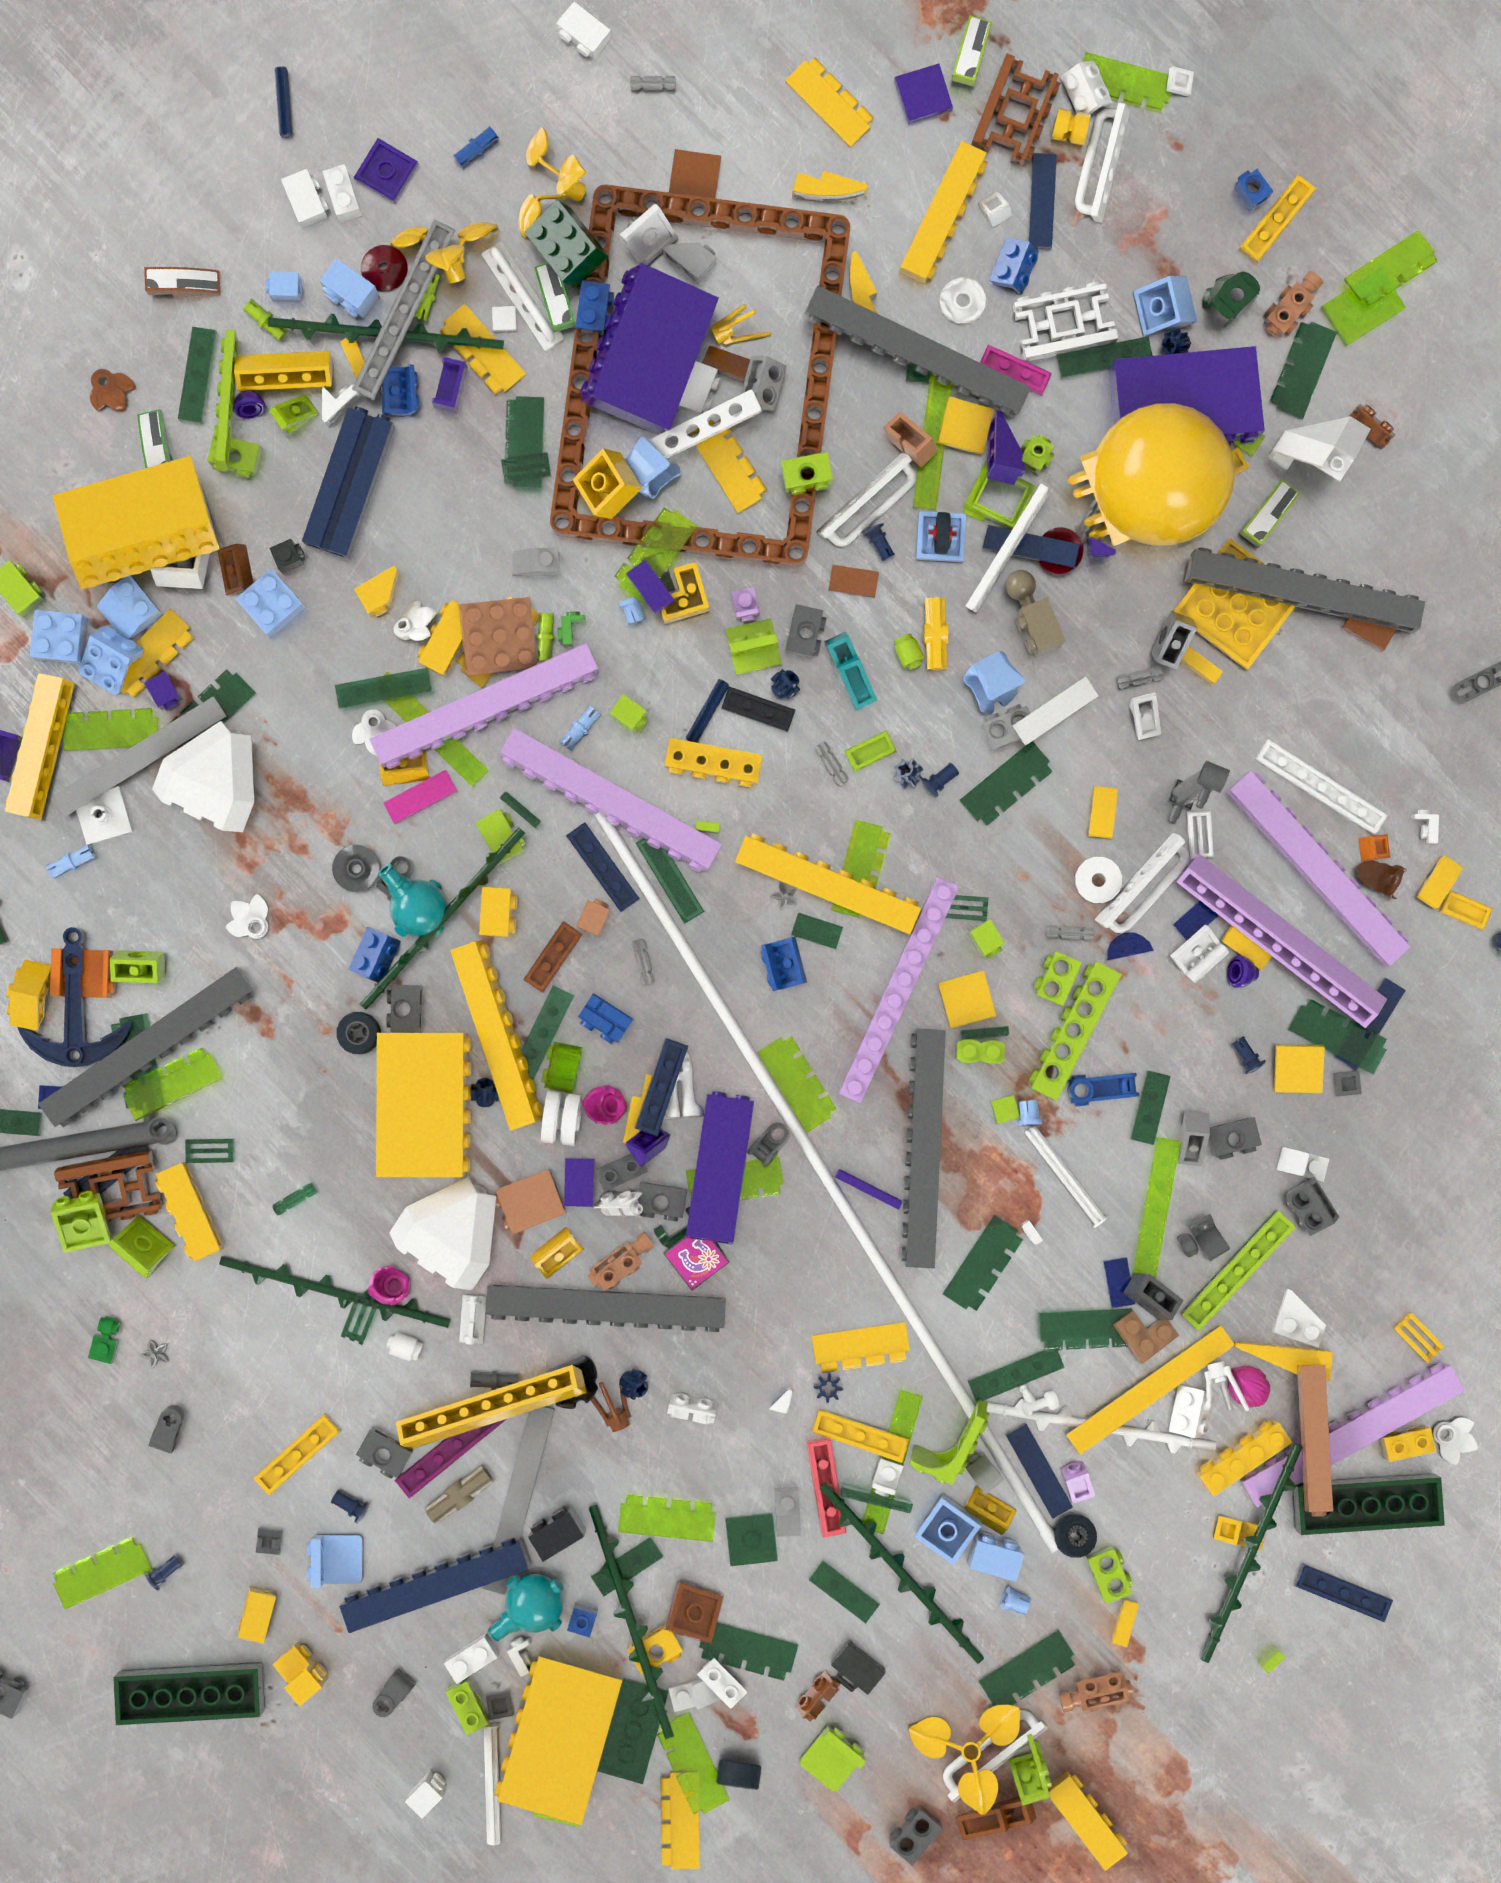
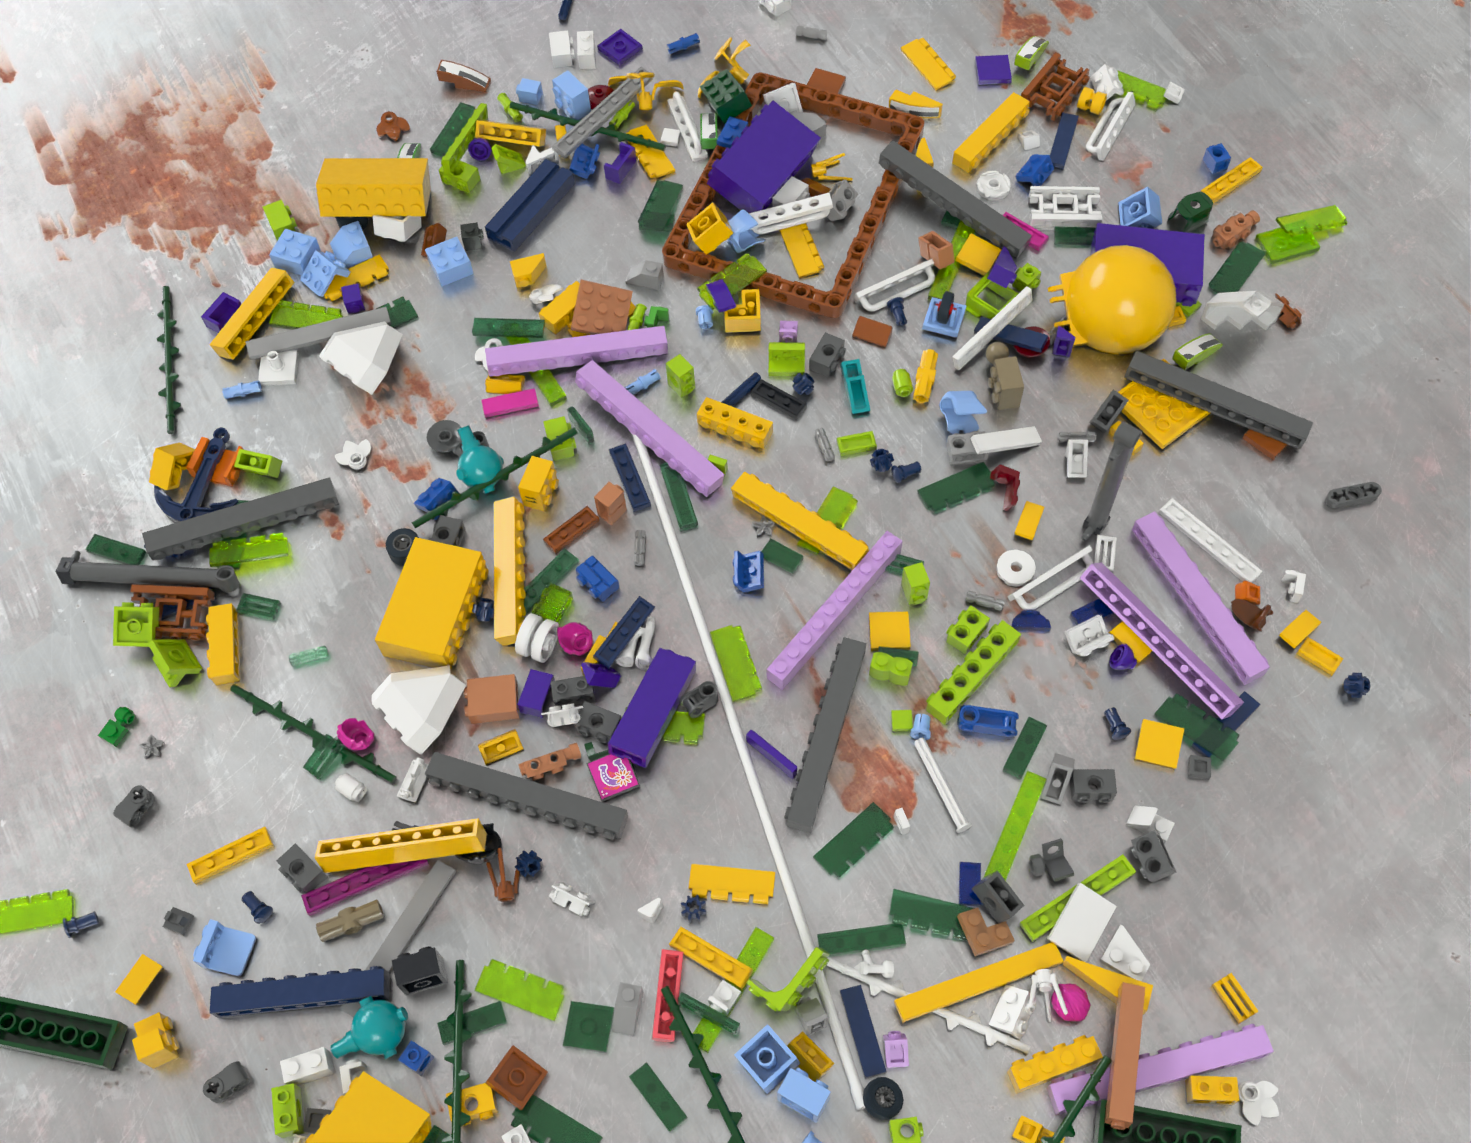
camera: 20 degrees right, 25 degrees down
lime brick [781,452,833,495] -> none
none -> dark red bracket [990,464,1020,511]
none -> white tile [1047,883,1117,962]

